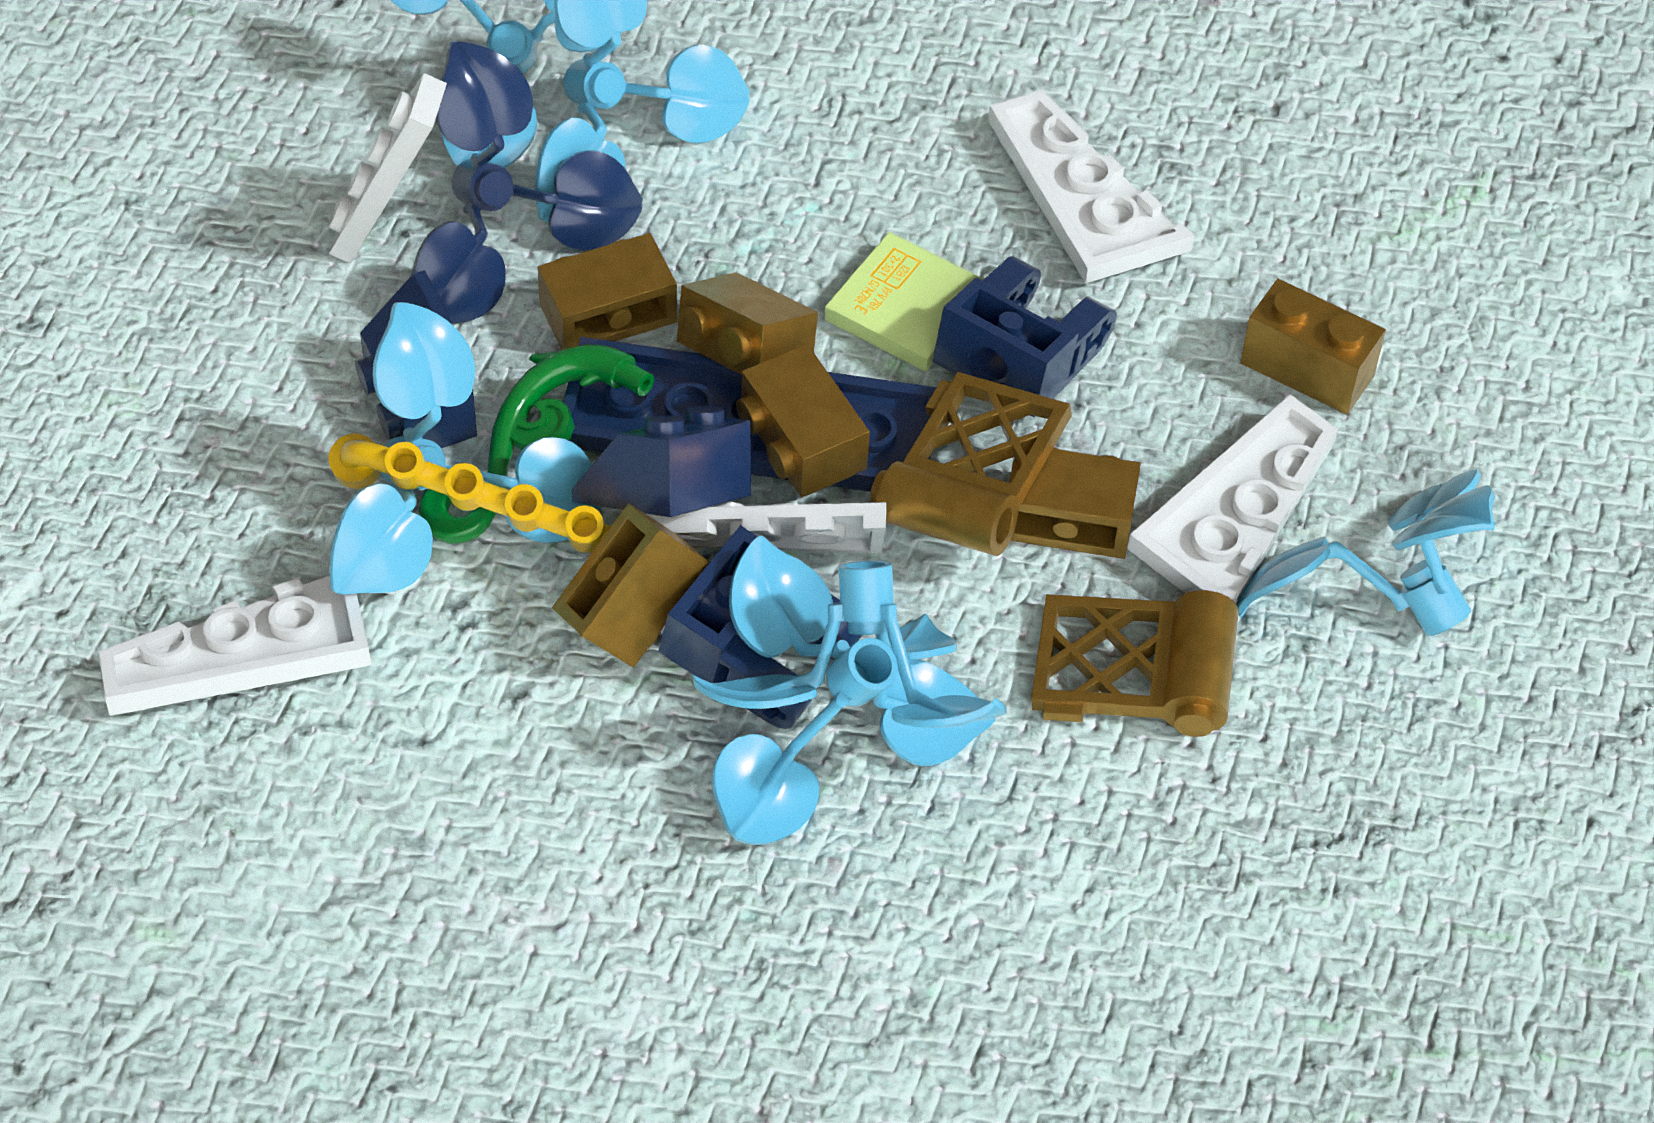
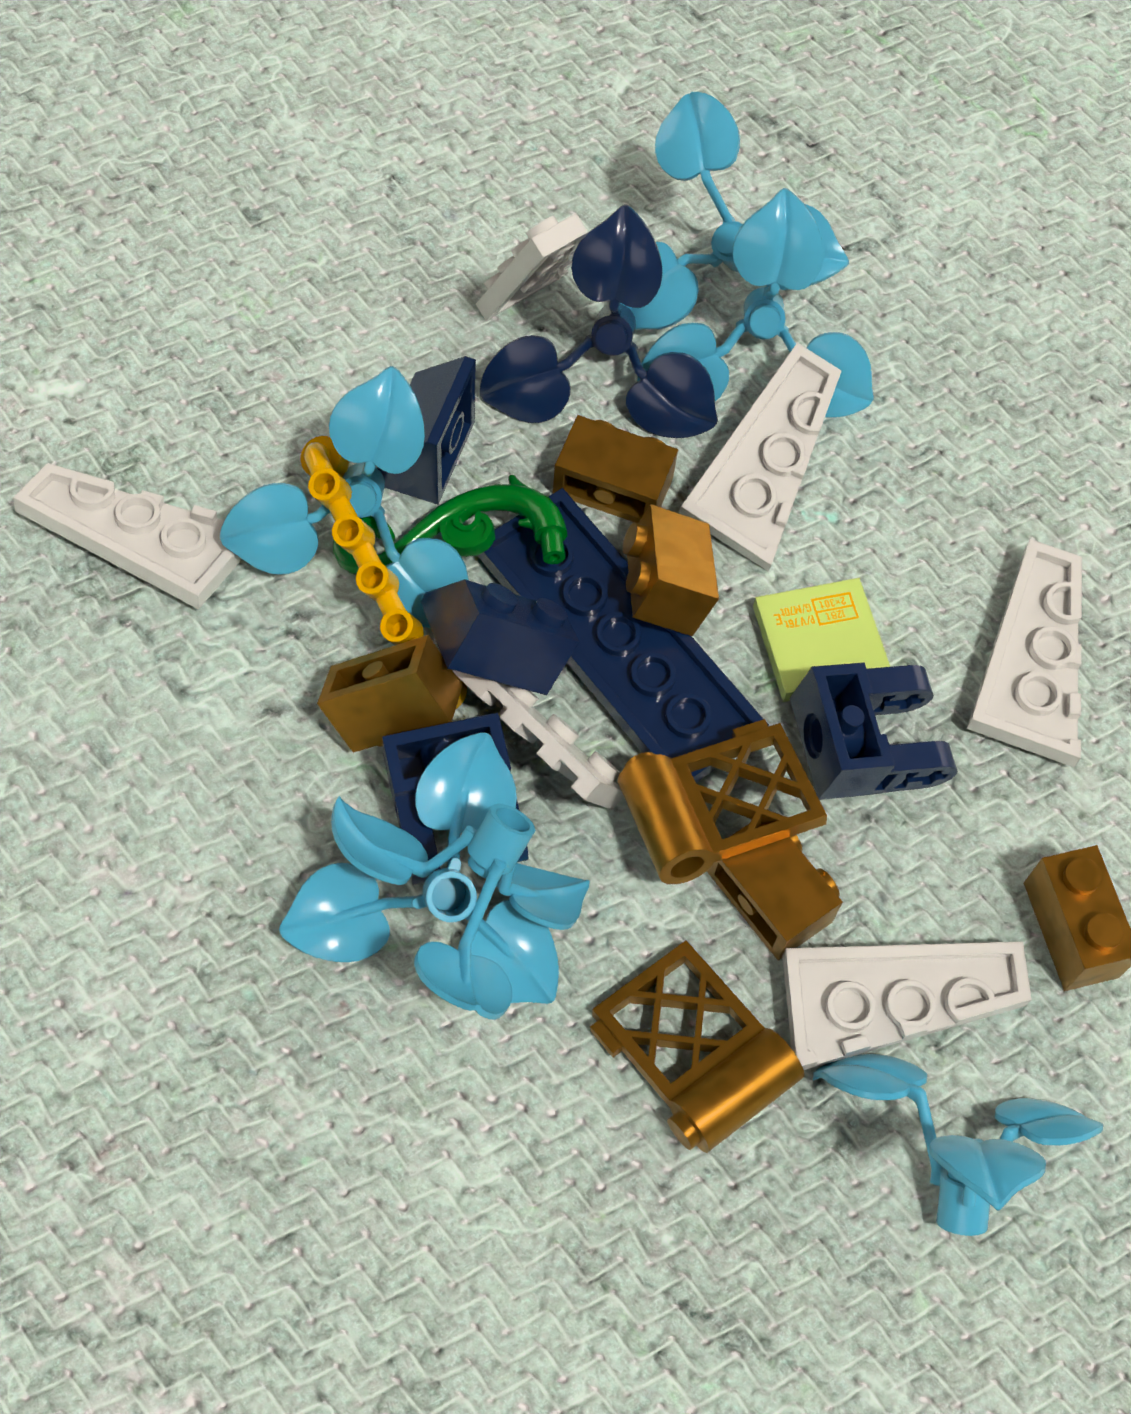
camera: 40 degrees right, 10 degrees up
pearl gold brick [736,344,870,498] -> none
none -> white wing [679,343,841,572]

